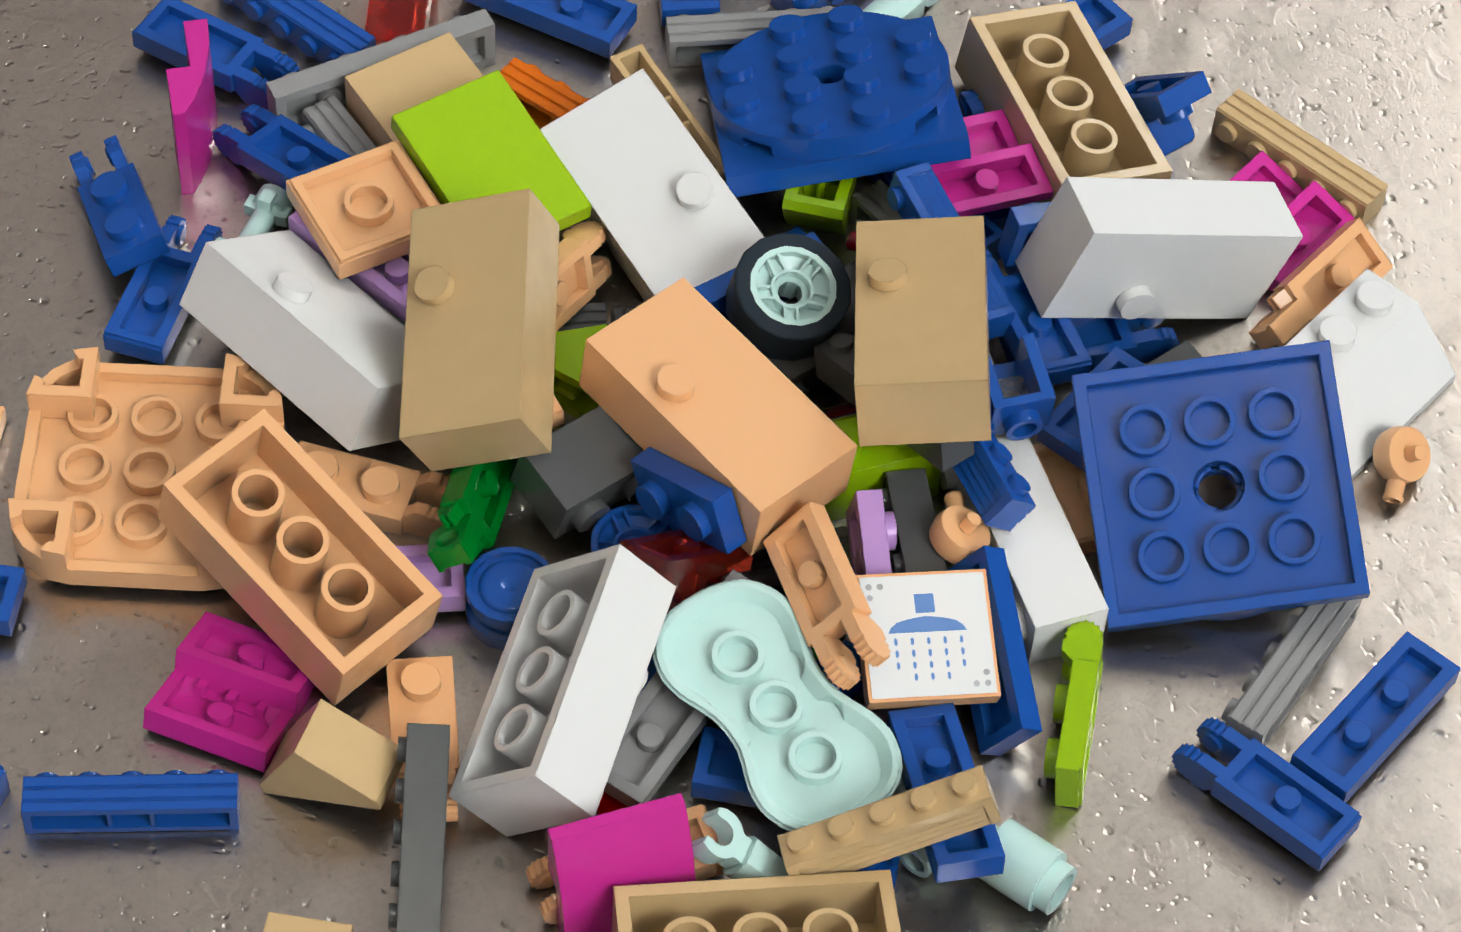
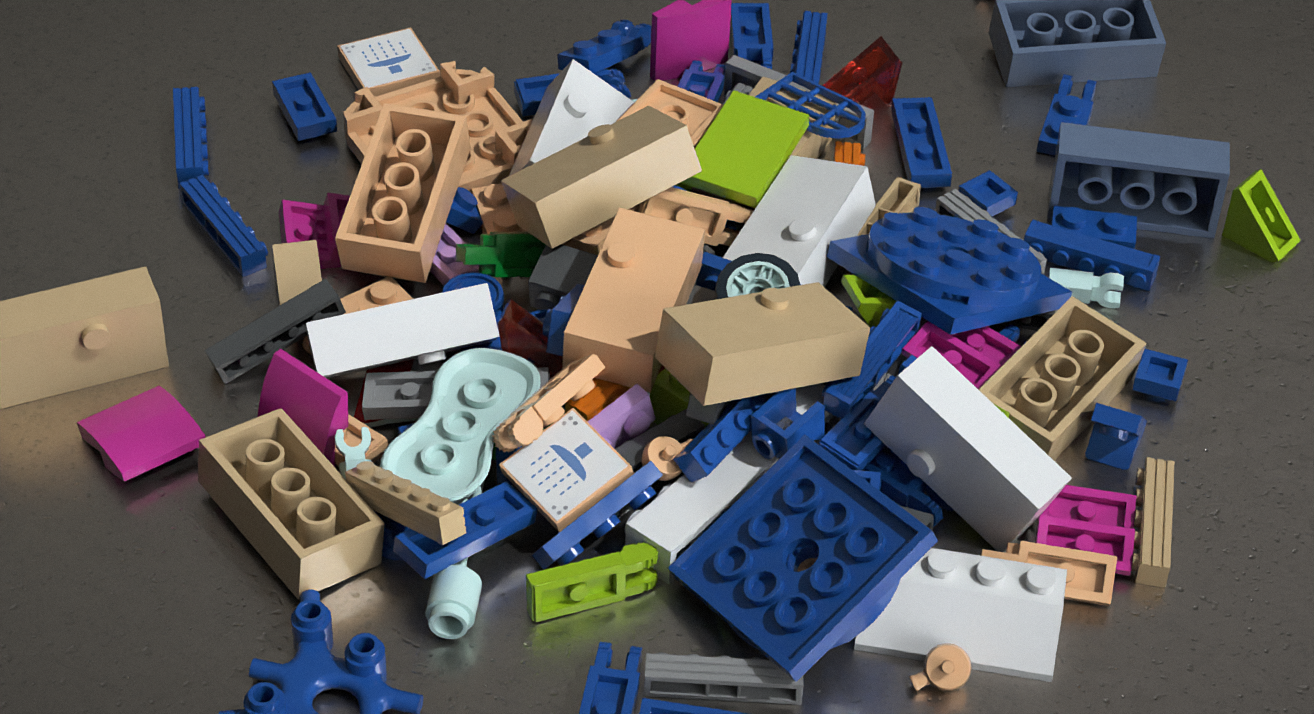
camera: 60 degrees right, 10 degrees down
none -> blue window [755,72,866,139]

